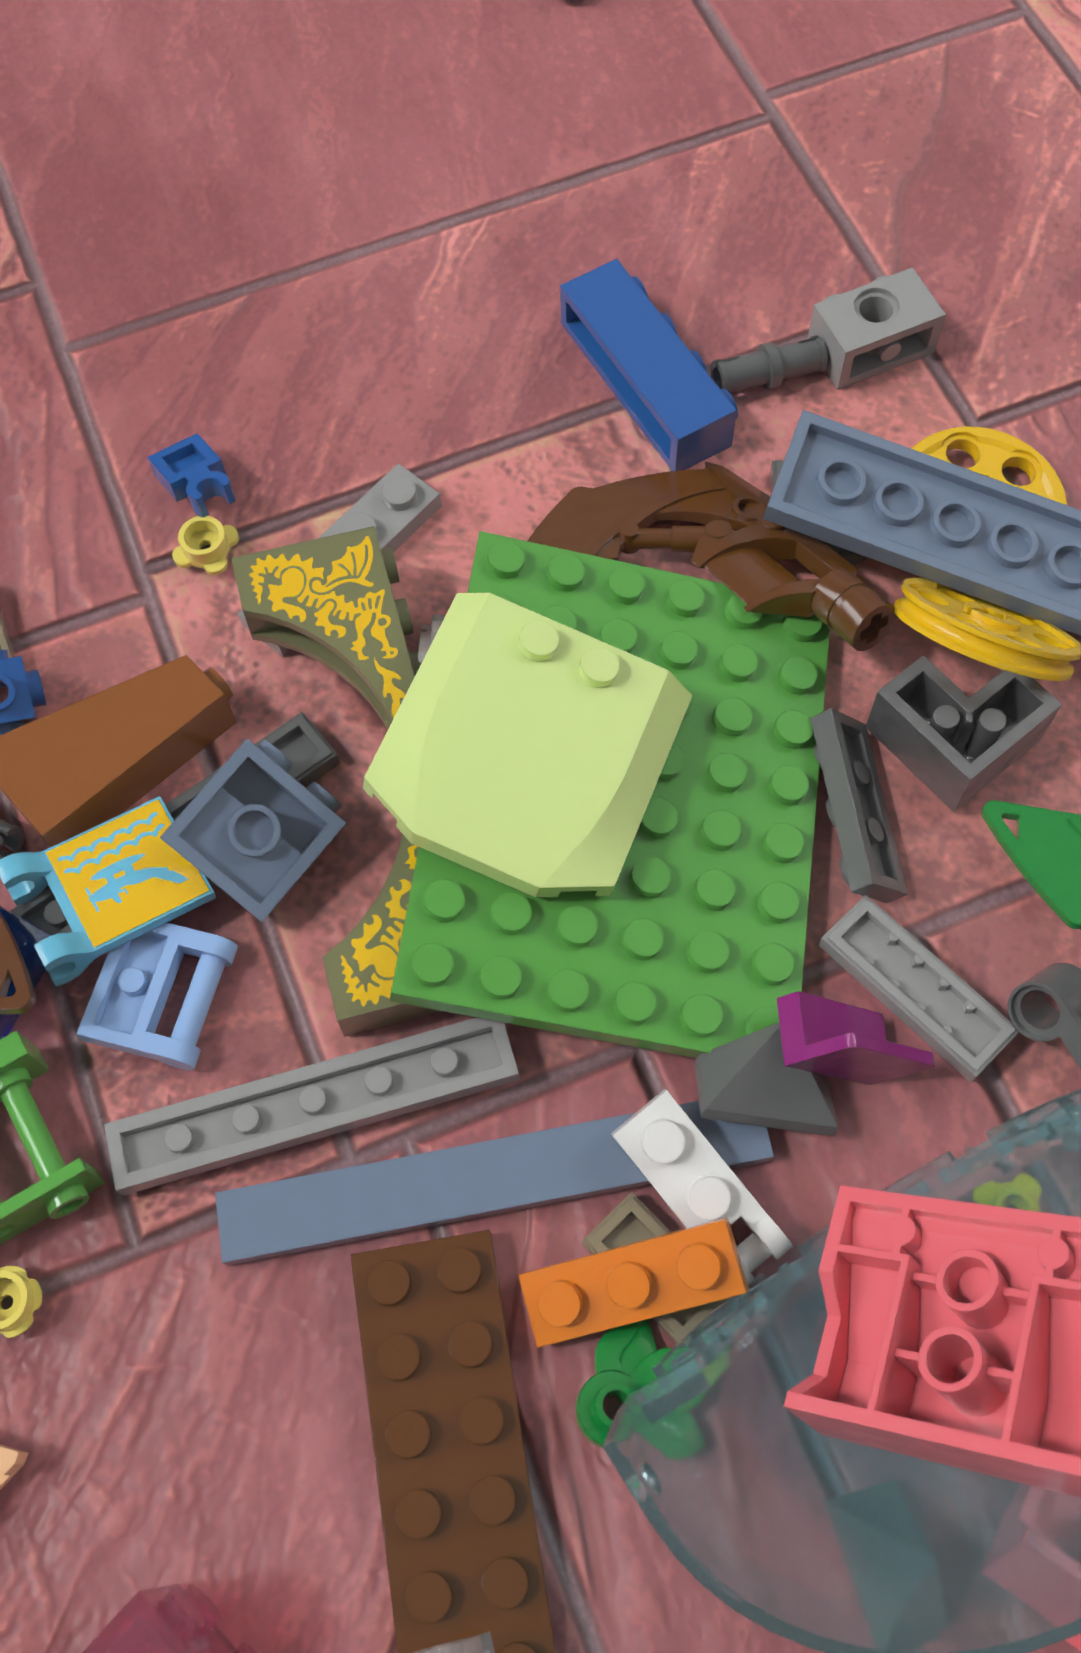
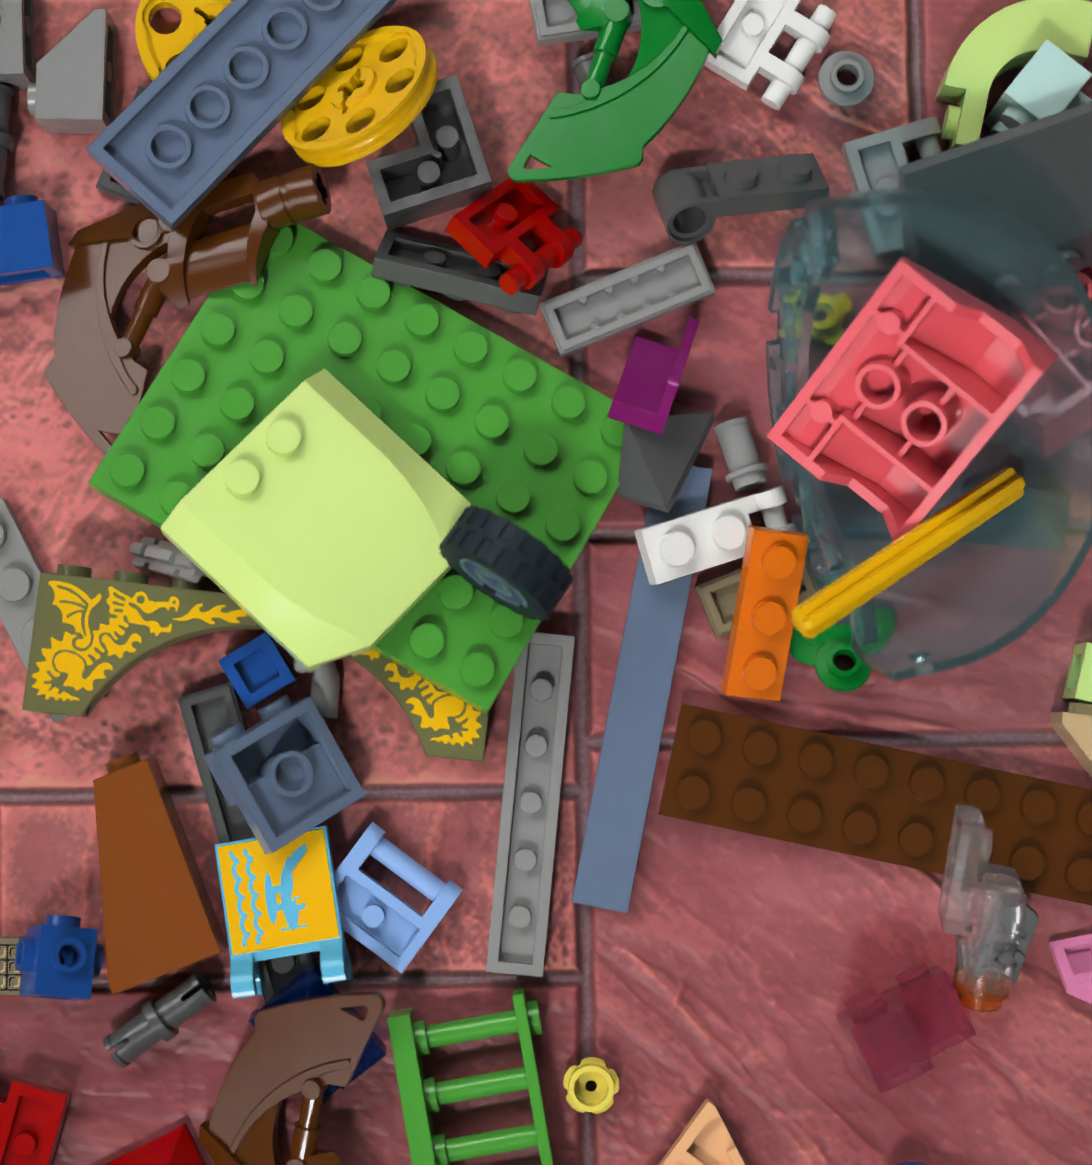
camera: 70 degrees left, 20 degrees up
none -> light grey slope [27,9,117,134]
none -> blue plate [218,632,298,709]
none -> light grey arm [294,658,340,719]
none -> black wheel [439,506,574,621]
none -> red plate [445,177,582,295]
none -> light grey pin [713,417,769,492]
none -> yellow axle [791,467,1026,638]

